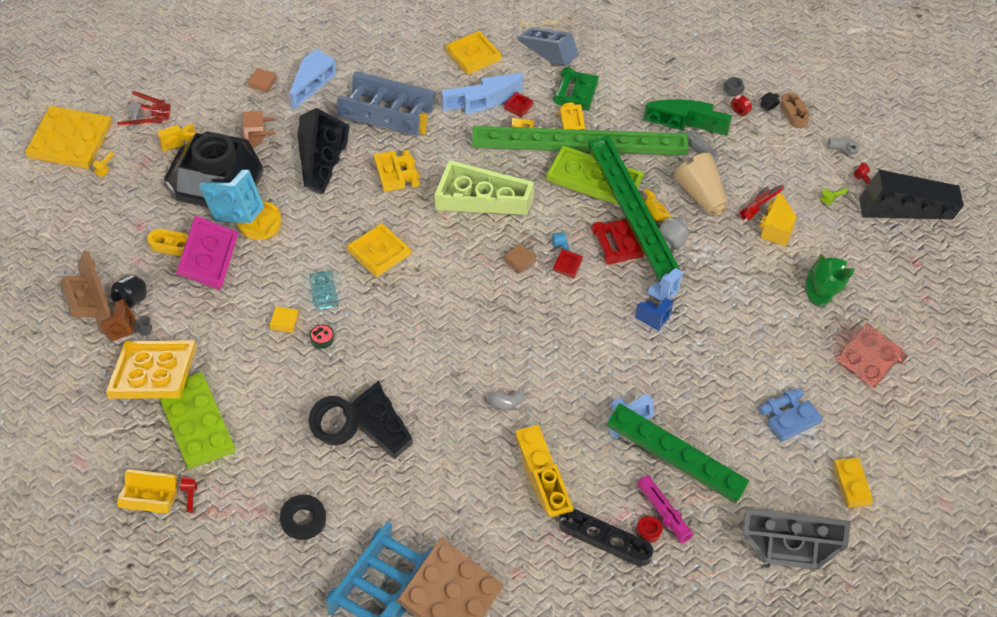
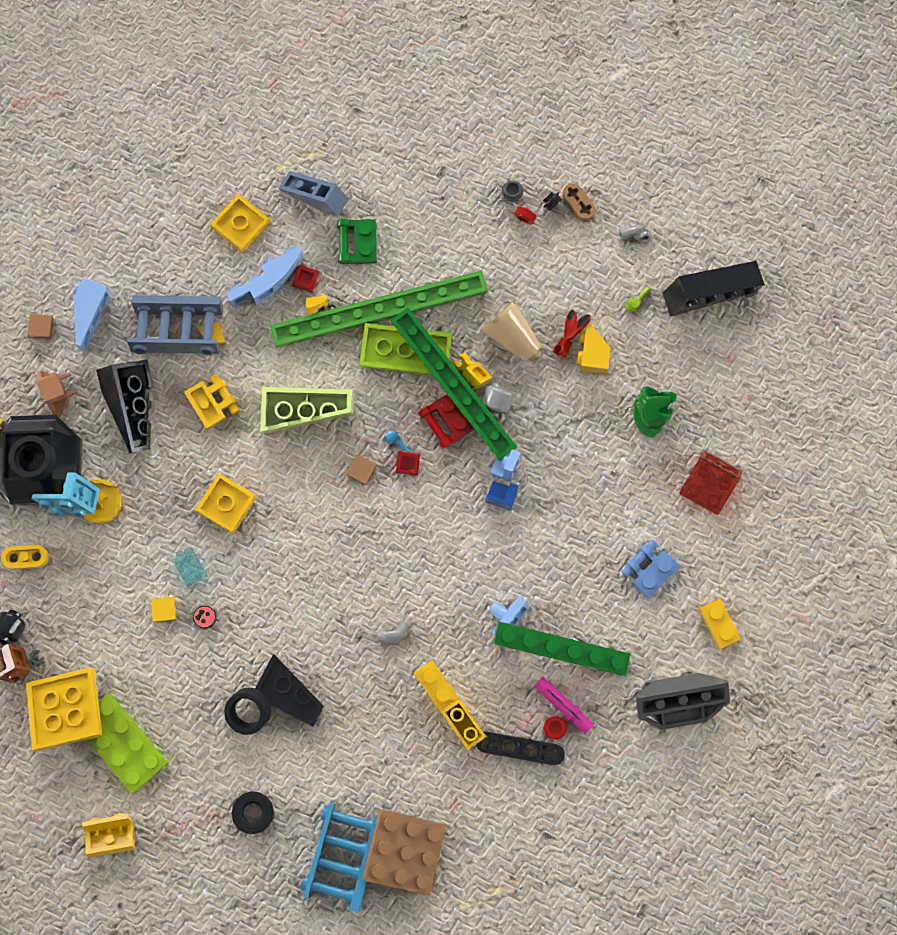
camera: 15 degrees left, 25 degrees up
dark pink plate [175,215,239,290] -> none
red hand [180,476,197,513] -> none
yellow bracket [557,103,585,130] -> none
green slope [643,99,732,136] -> none
light grey axle [686,129,719,161] -> none
red hand [854,162,871,185] -> none

